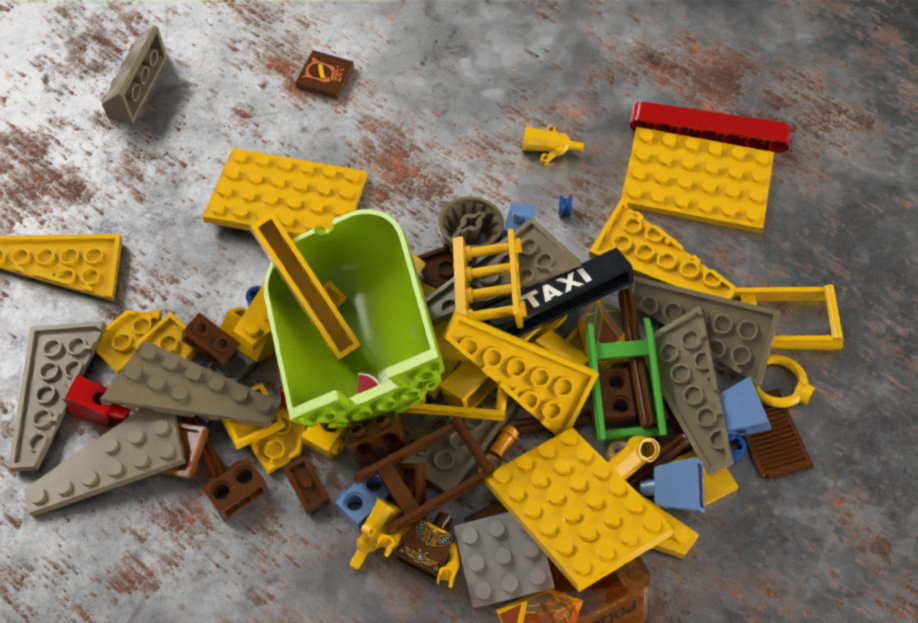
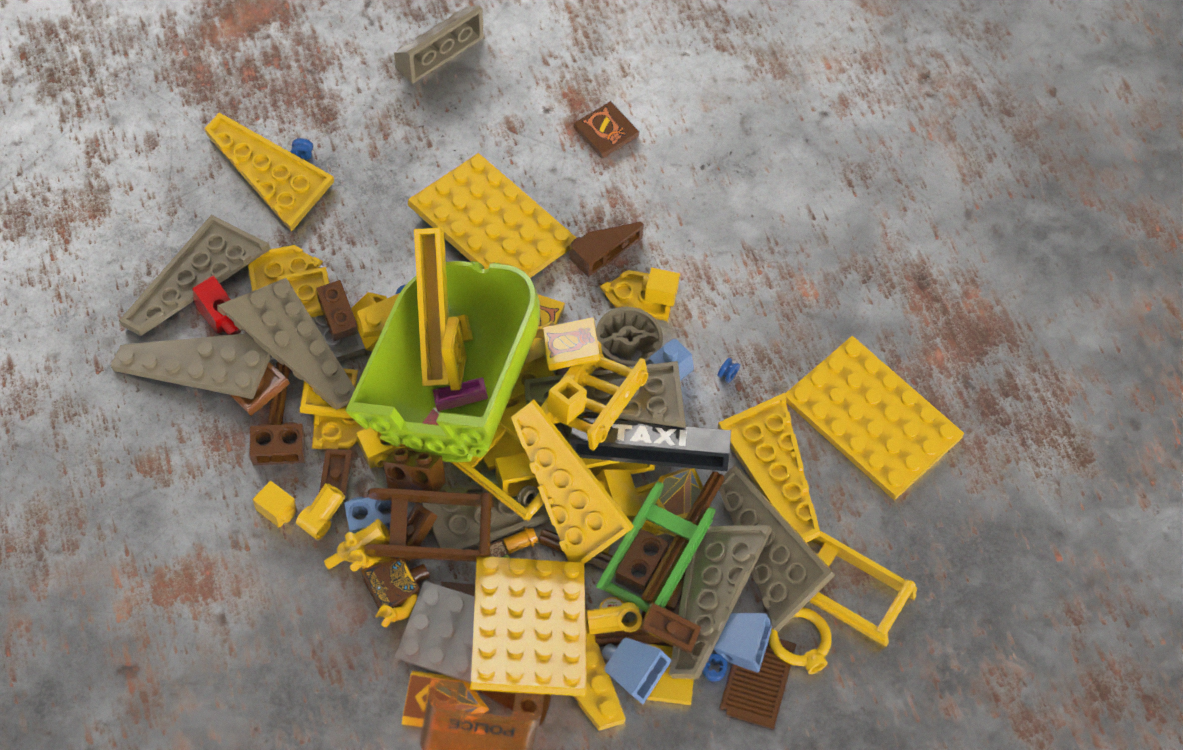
camera: 30 degrees right, 0 degrees up
yellow piece [522,125,584,166] -> none
red beam [630,102,791,153] -> none
none -> yellow brick [252,480,297,528]
none -> blue bush [291,138,313,160]
none -> yellow piece [296,483,346,540]
none -> magenta tile [433,377,488,412]
none -> yellow tile [441,317,467,390]
none -> dark tan plate [516,485,540,508]
none -> yellow tile [543,317,601,371]
none -> yellow brick [547,376,587,425]
none -> reddish brown slope [569,221,644,278]
none -> yellow tile [600,270,671,321]
none -> reddish brown plate [640,603,702,653]
none -> yellow brick [642,267,680,307]

